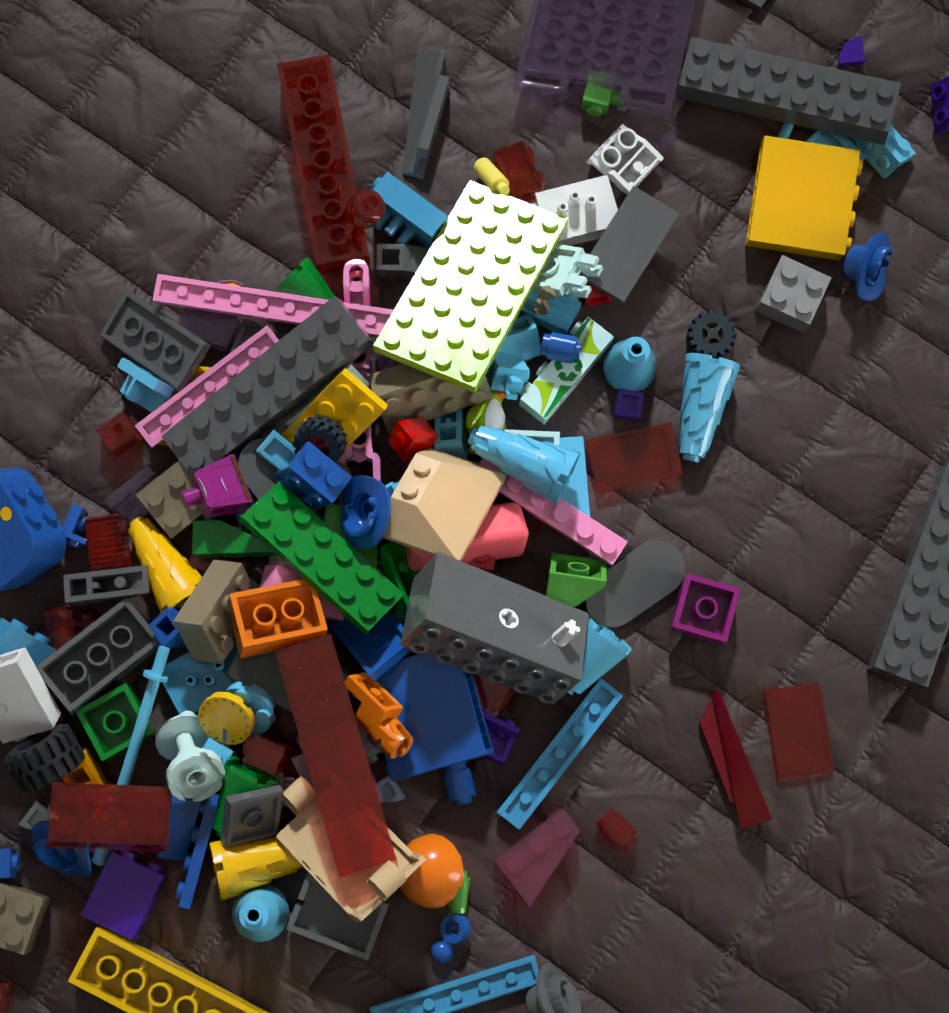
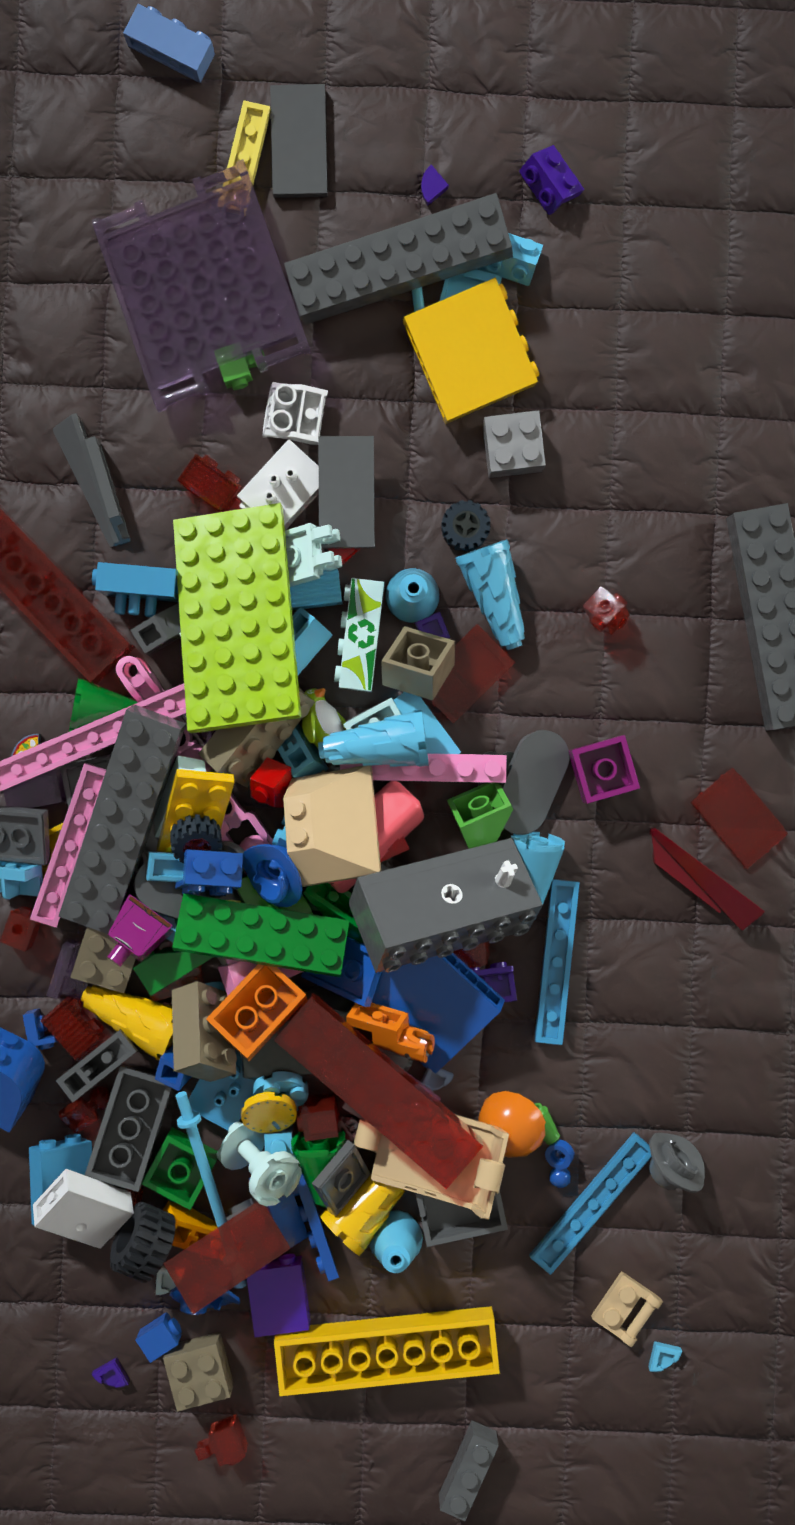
camera: 25 degrees left, 10 degrees up
clear red head [345,189,386,229] -> none
blue brick [443,762,477,806] -> none
light yellow cylinder [473,158,510,196] -> none
medium azure brick [485,353,530,400] -> none
clear pink wedge [494,807,581,907] -> none
dark tan piece [533,285,557,316] -> none
blue brick [540,332,582,364] -> none
clear red brick [596,809,637,852] -> none
blue hat [842,232,893,301] -> none
none -> dark tan brick [381,626,455,700]
none -> clear red brick [583,586,630,635]

